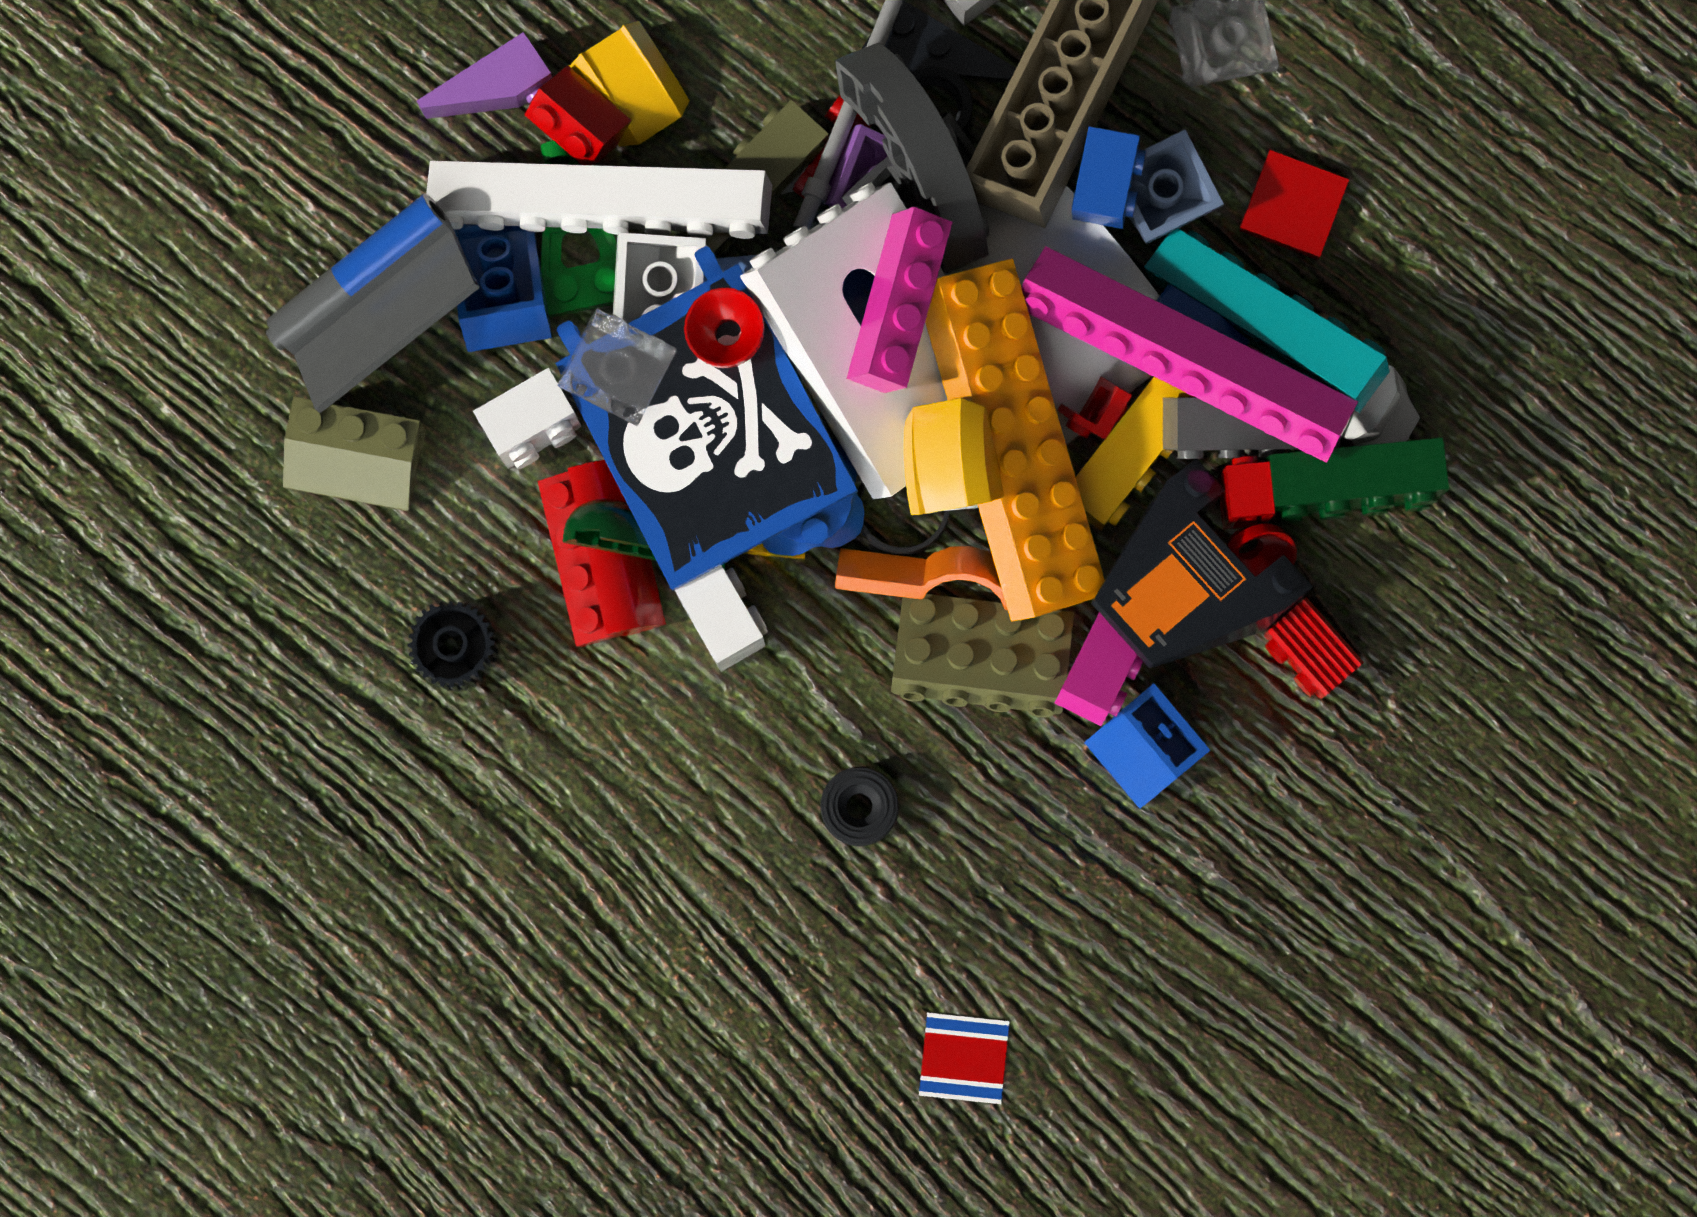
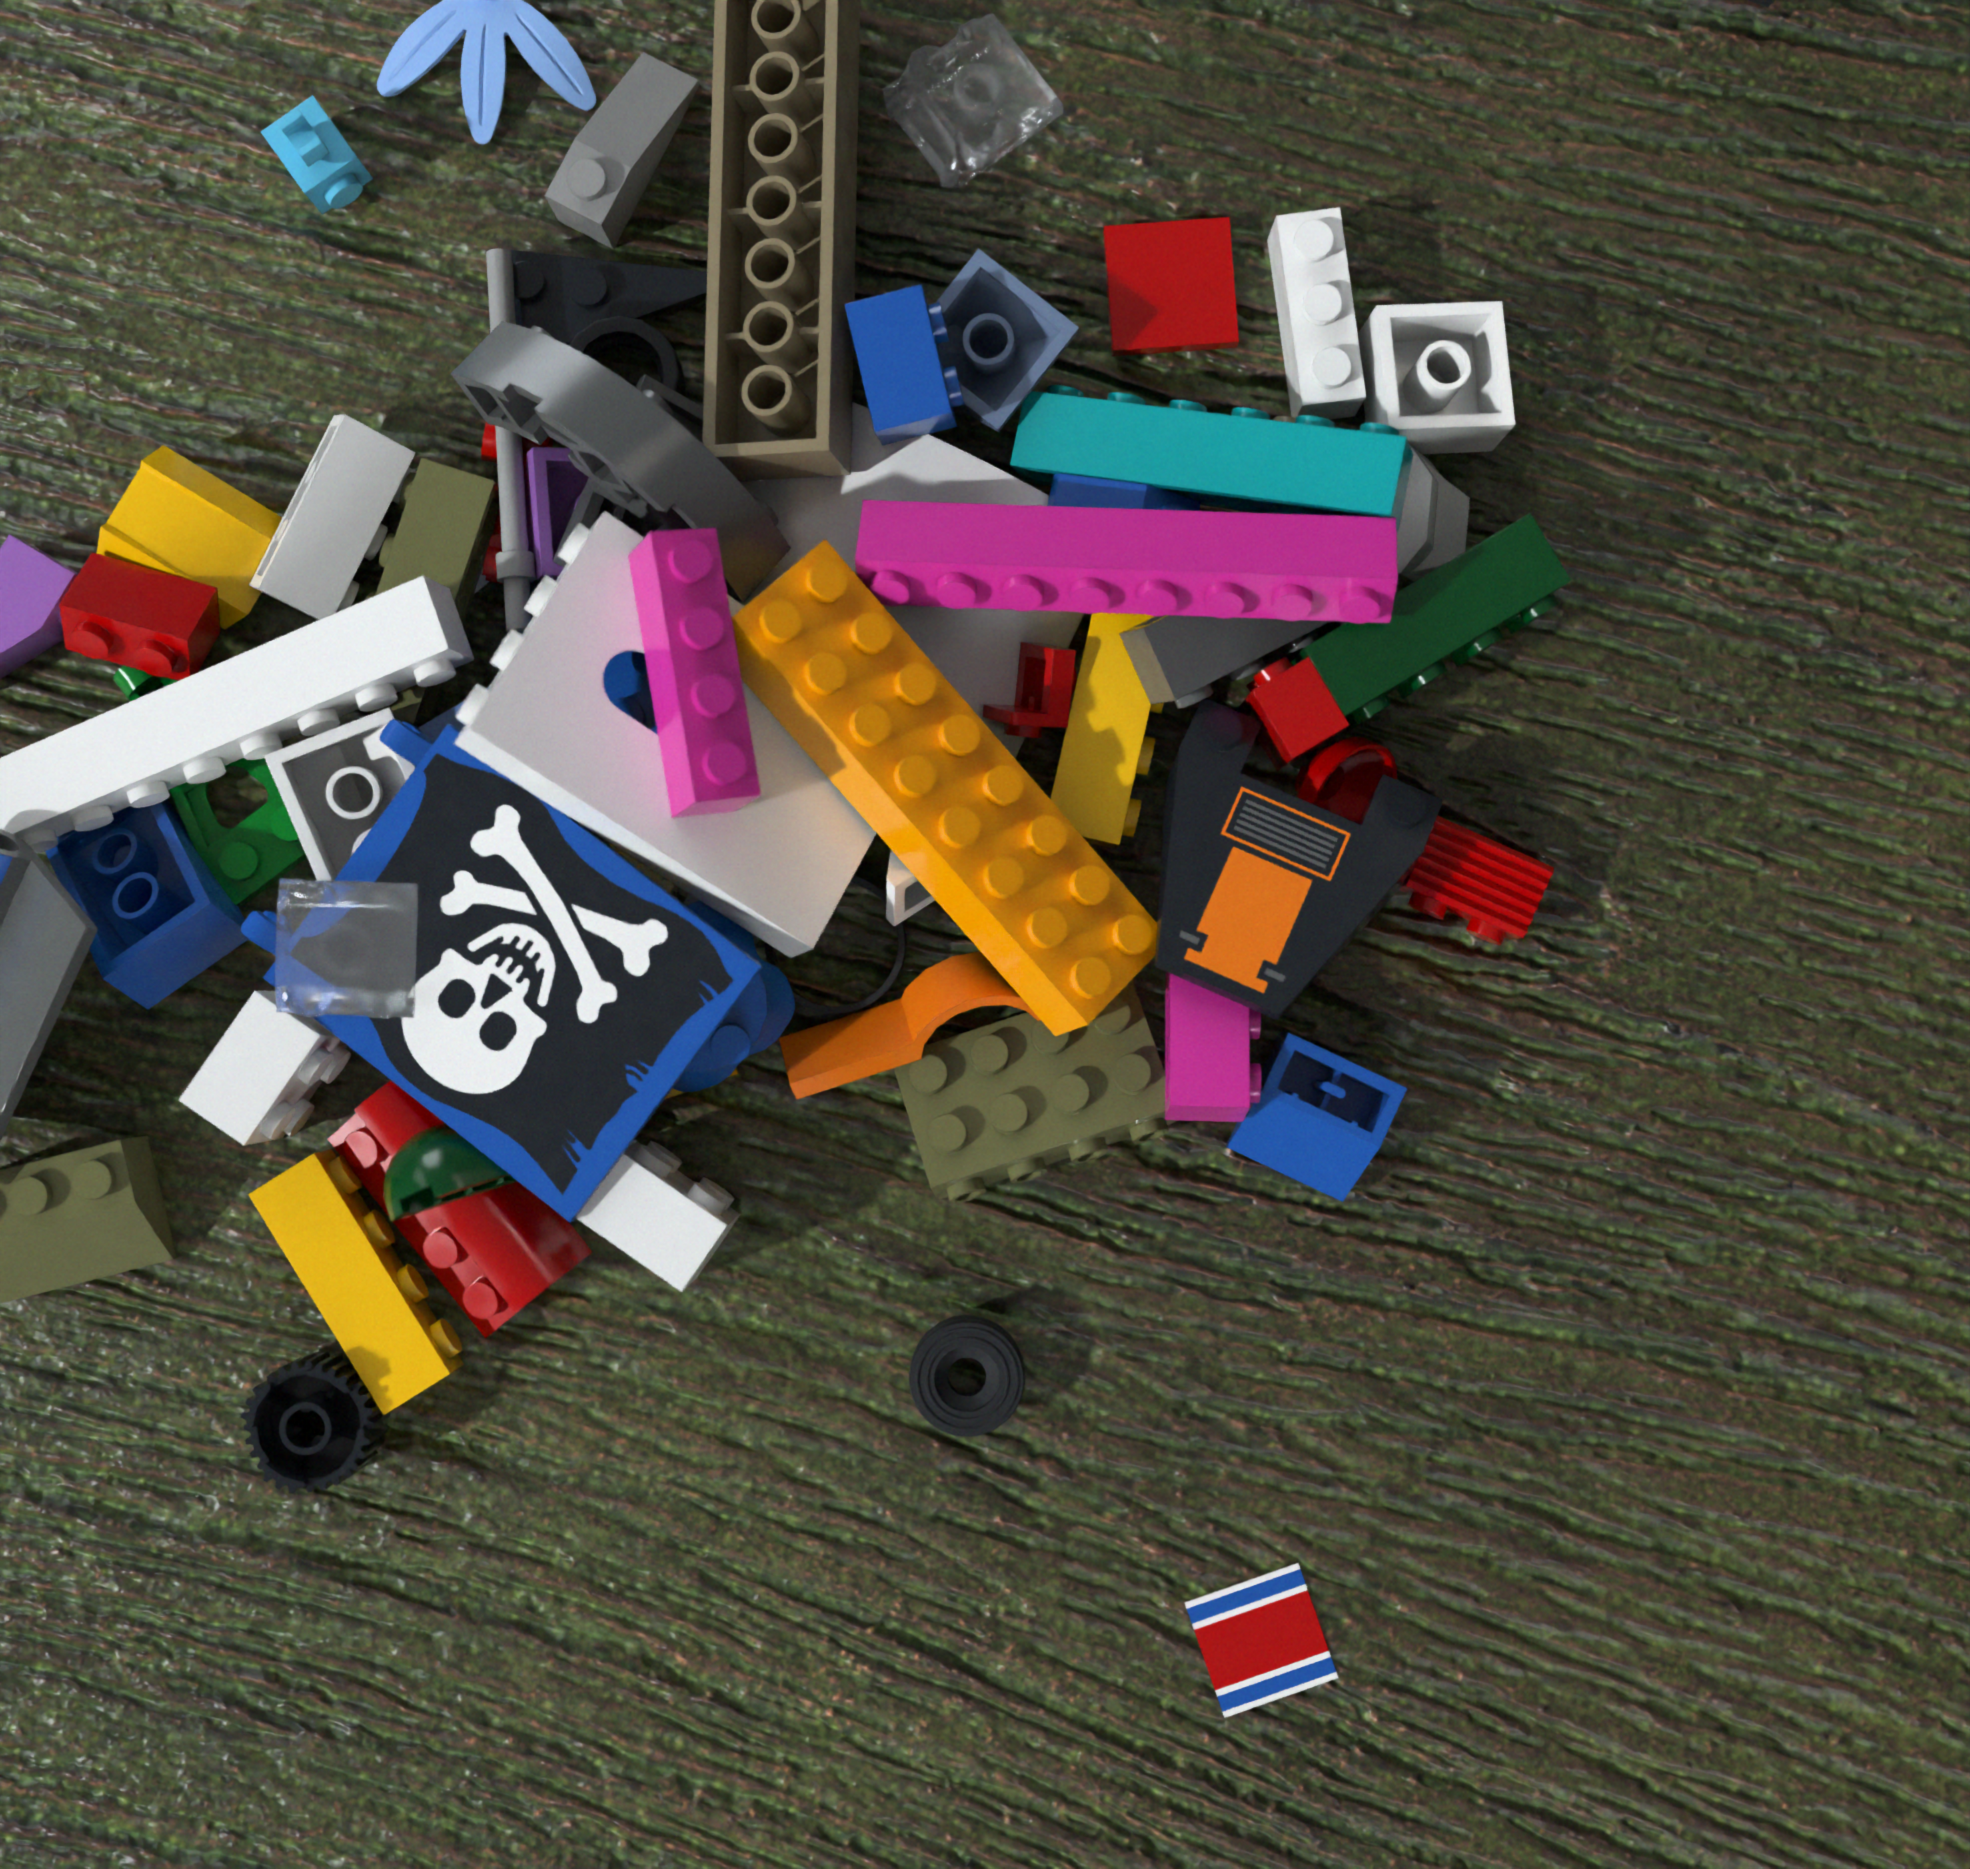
camera: 25 degrees left, 5 degrees up
red piece [684,287,765,368] -> none
yellow slope [904,398,1004,515] -> none
none -> yellow brick [248,1149,464,1415]
none -> white brick [249,414,416,620]
none -> white brick [1267,207,1366,420]
none -> white brick [1358,301,1516,454]

